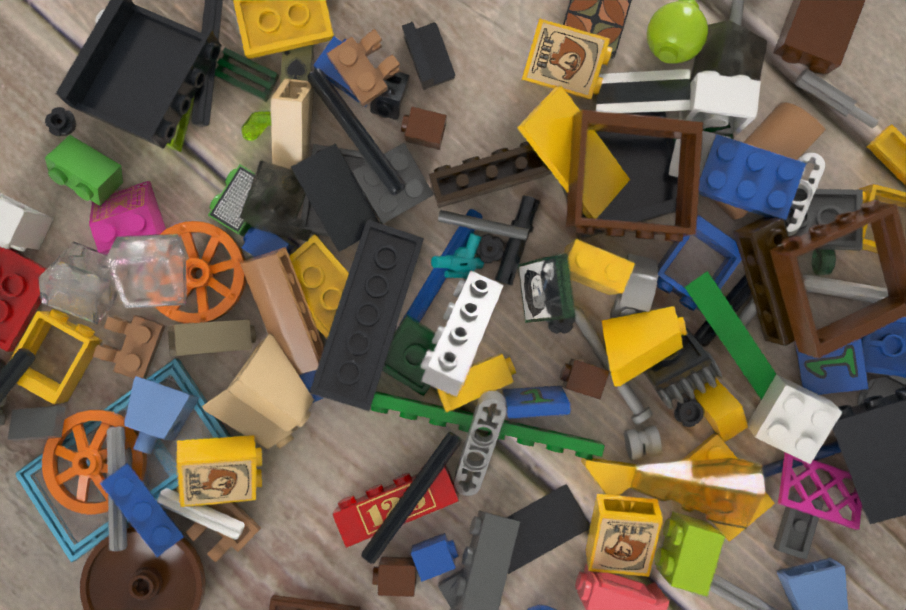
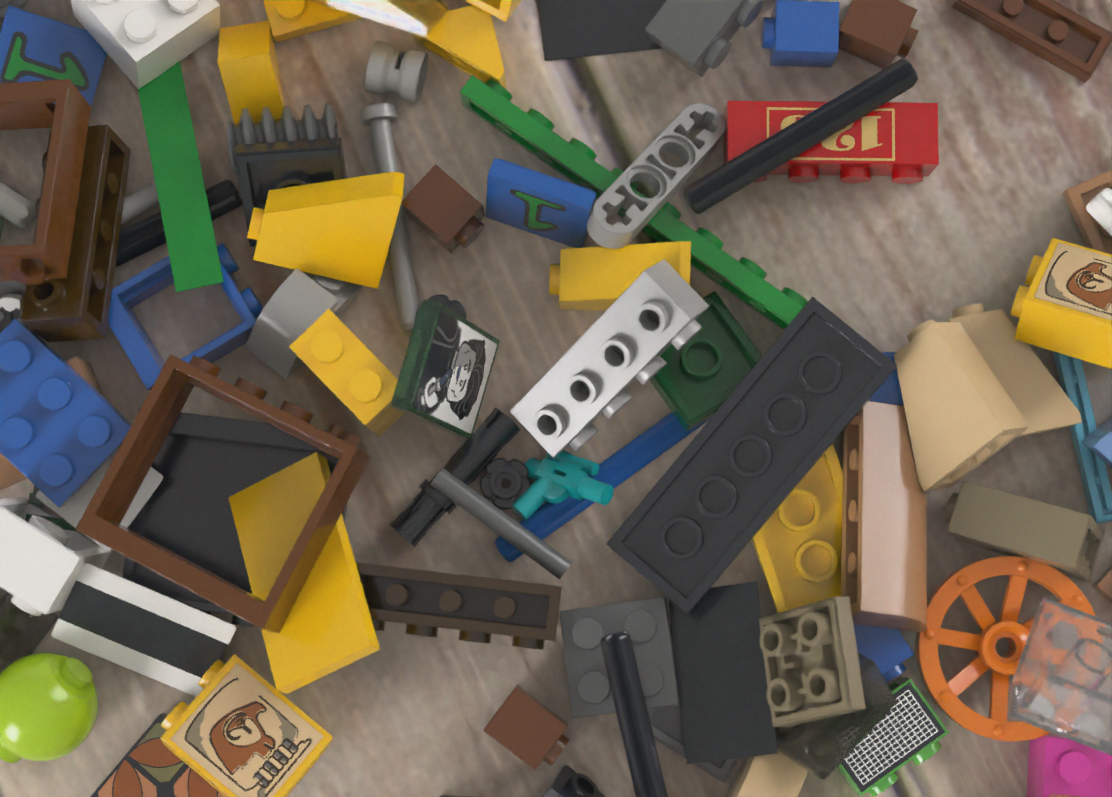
camera: 150 degrees left, 5 degrees down
black plate [674,398,704,427] -> none
none -> dark tan tile [759,596,866,727]

